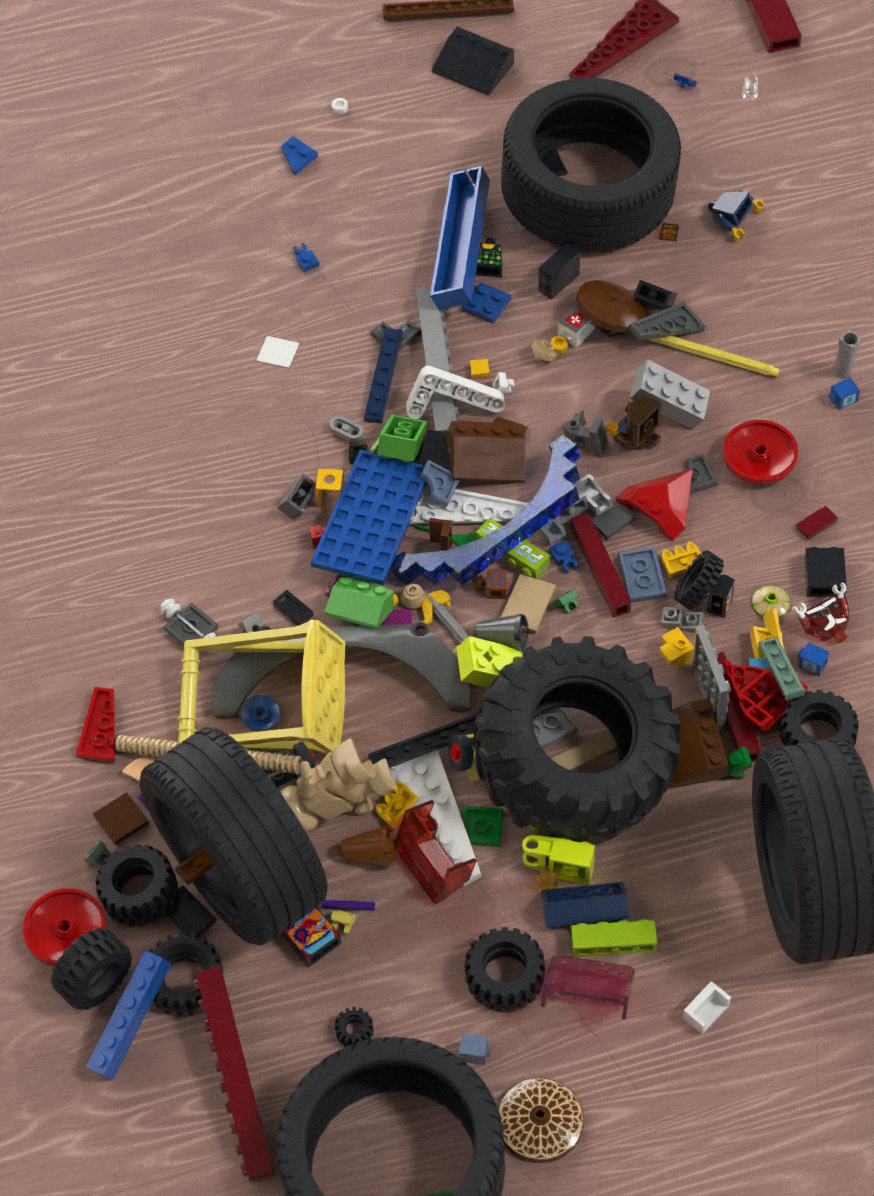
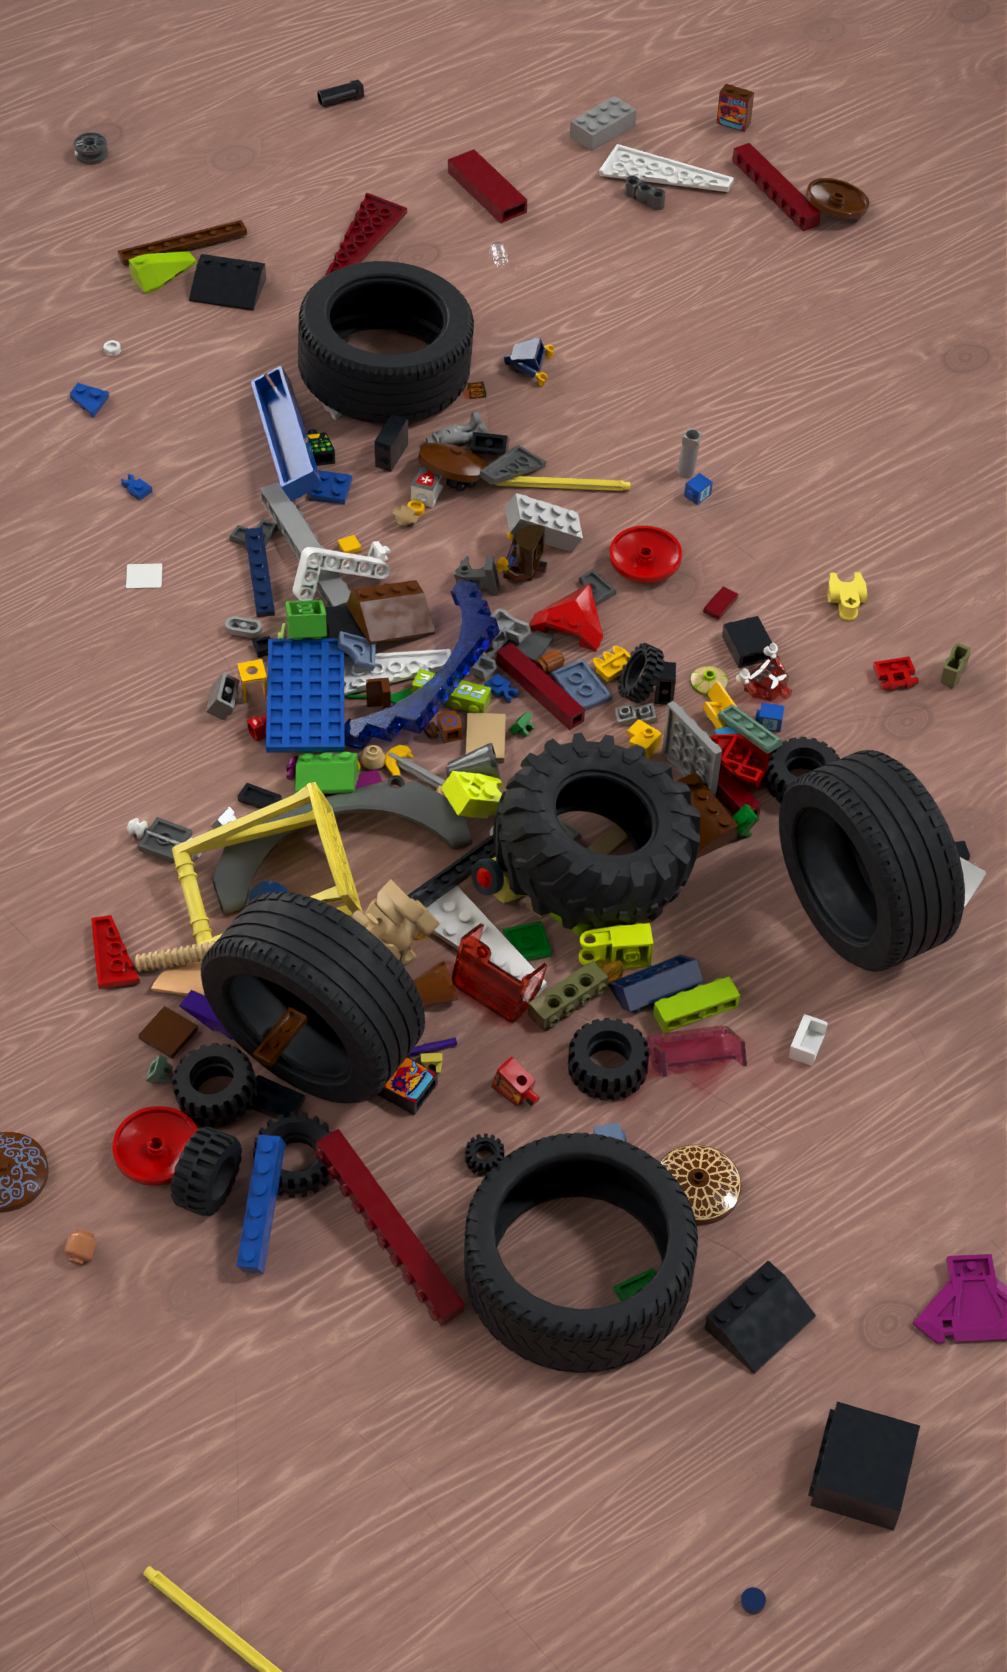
camera: 25 degrees left, 5 degrees down
yellow plate [376,782,420,829] -> none
clear blue piece [673,73,697,88] -> none
none -> lime wedge [129,251,197,294]
none -> light grey piece [426,411,488,445]
none -> red torso [491,1056,540,1107]
none -> olive brick [528,961,608,1031]
none -> dark orange brick [535,650,565,674]

